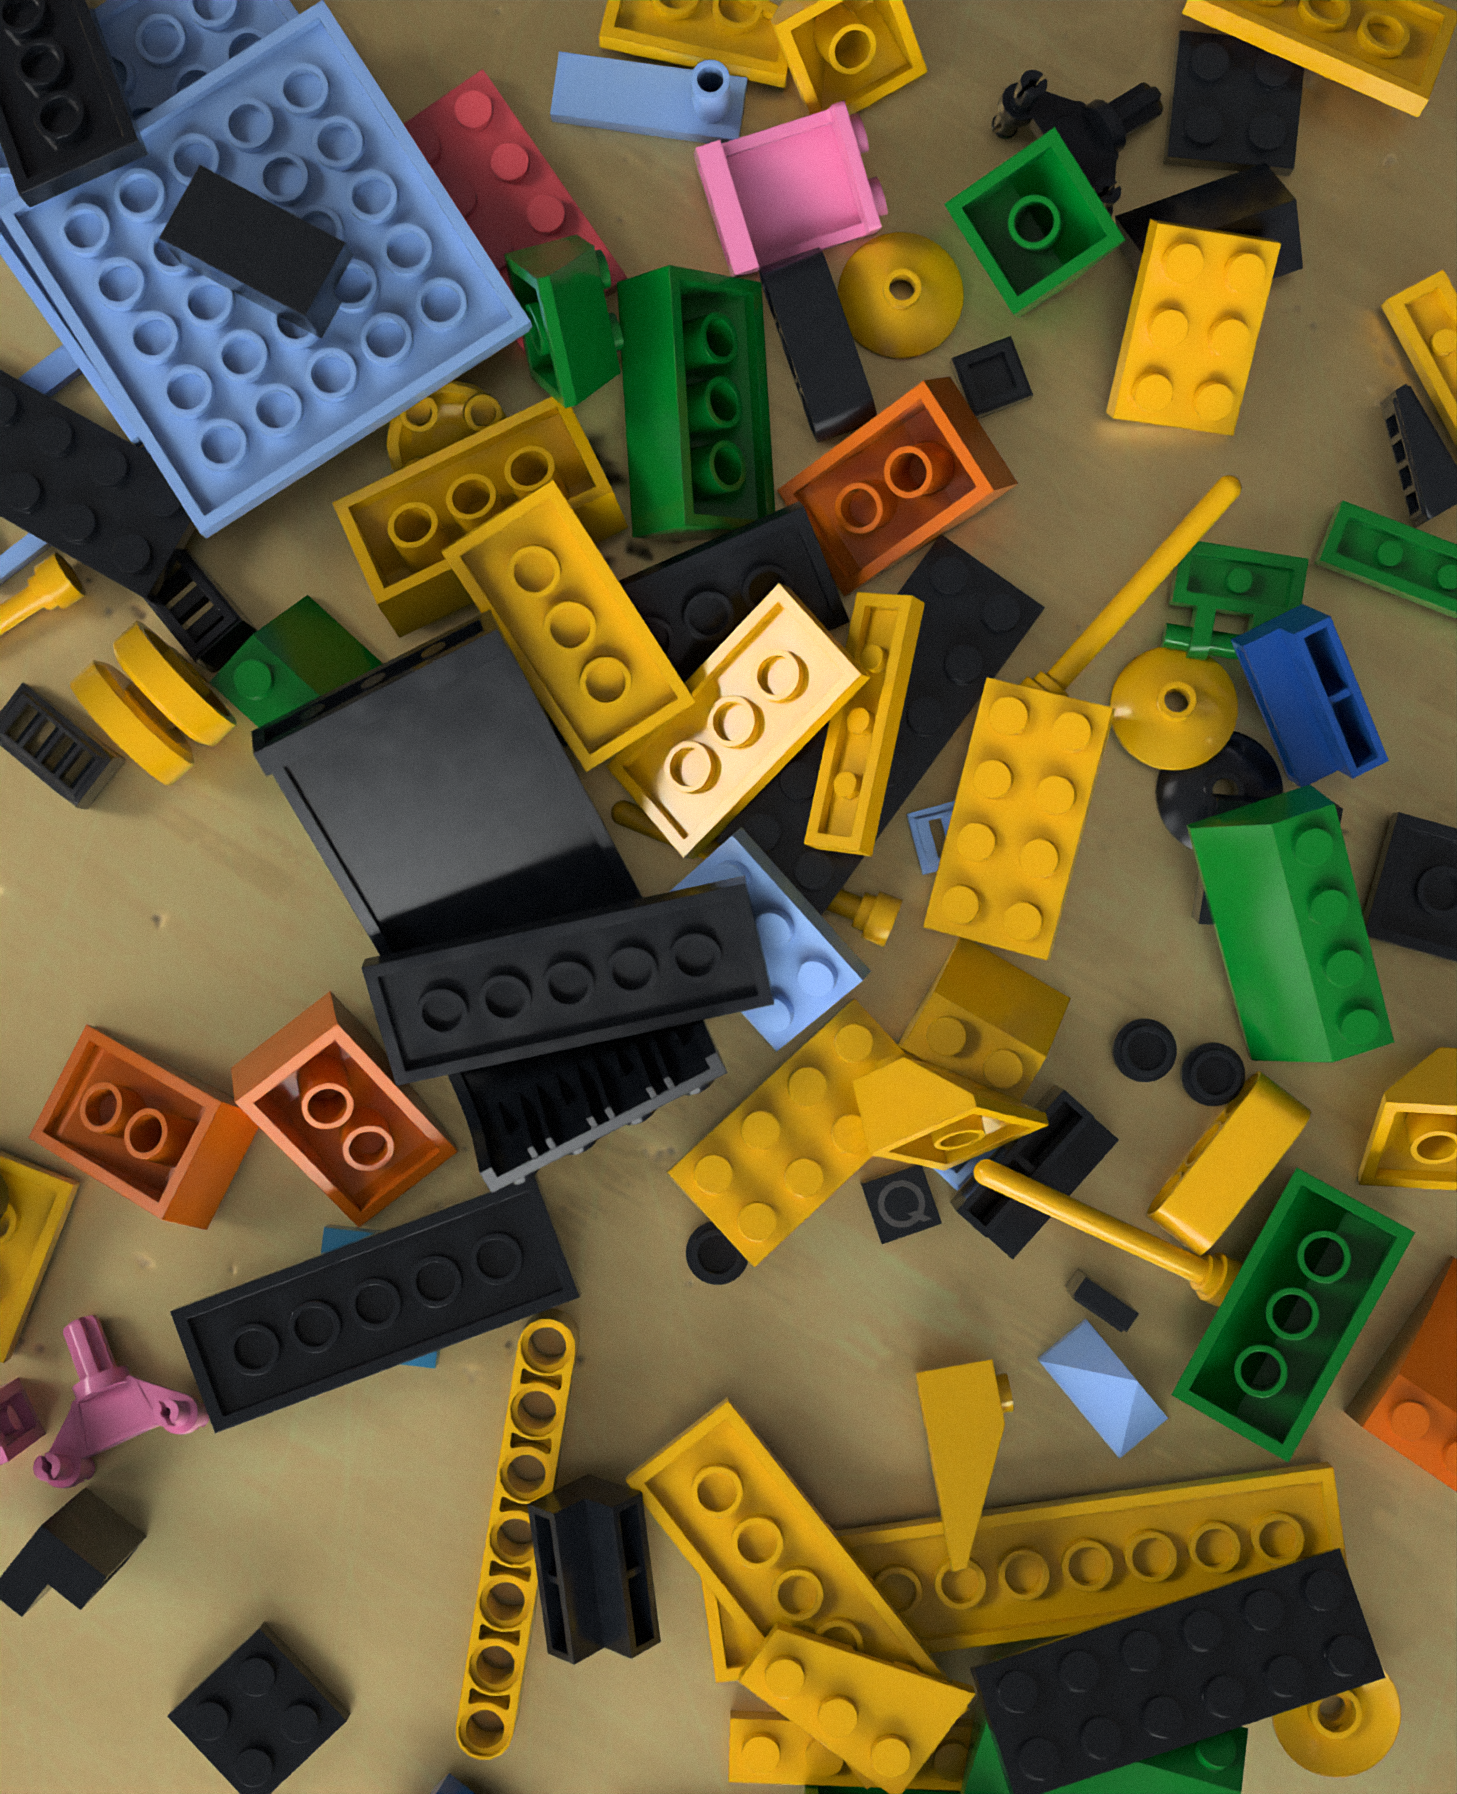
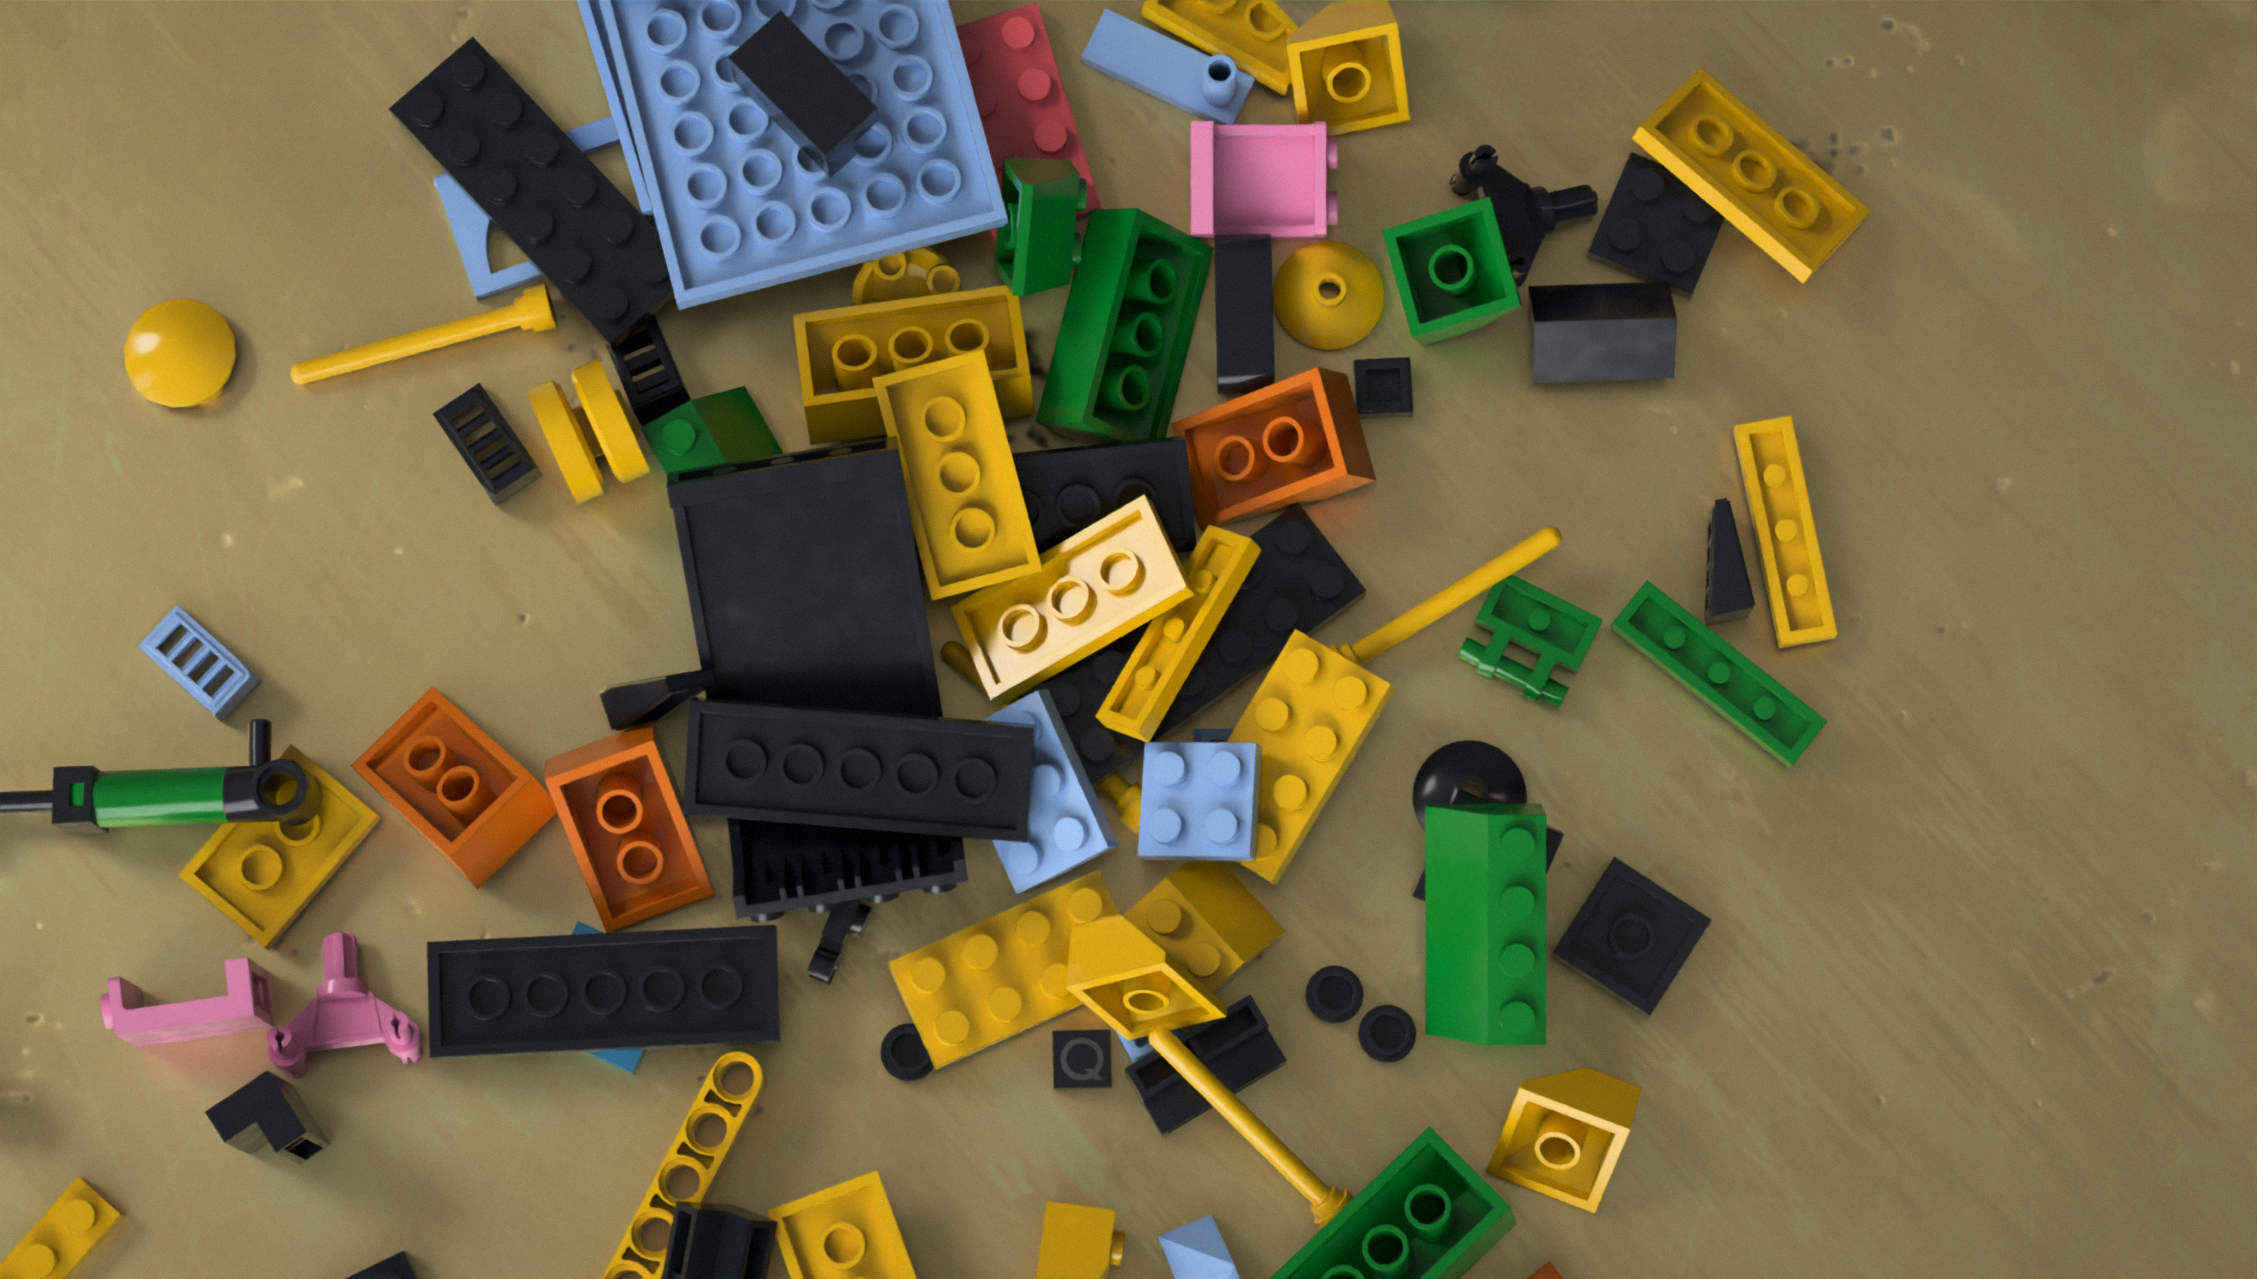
camera: 20 degrees right, 10 degrees down
black tile [1065,1268,1139,1333] -> none
yellow plate [1106,219,1281,436] -> none
yellow dish [1110,647,1238,771] -> none
yellow beam [1146,1071,1312,1256] -> none
blue piece [1231,604,1389,787] -> none
none -> black slope [600,670,715,731]
none -> black plate [807,898,873,985]
none -> light blue plate [1138,742,1262,861]

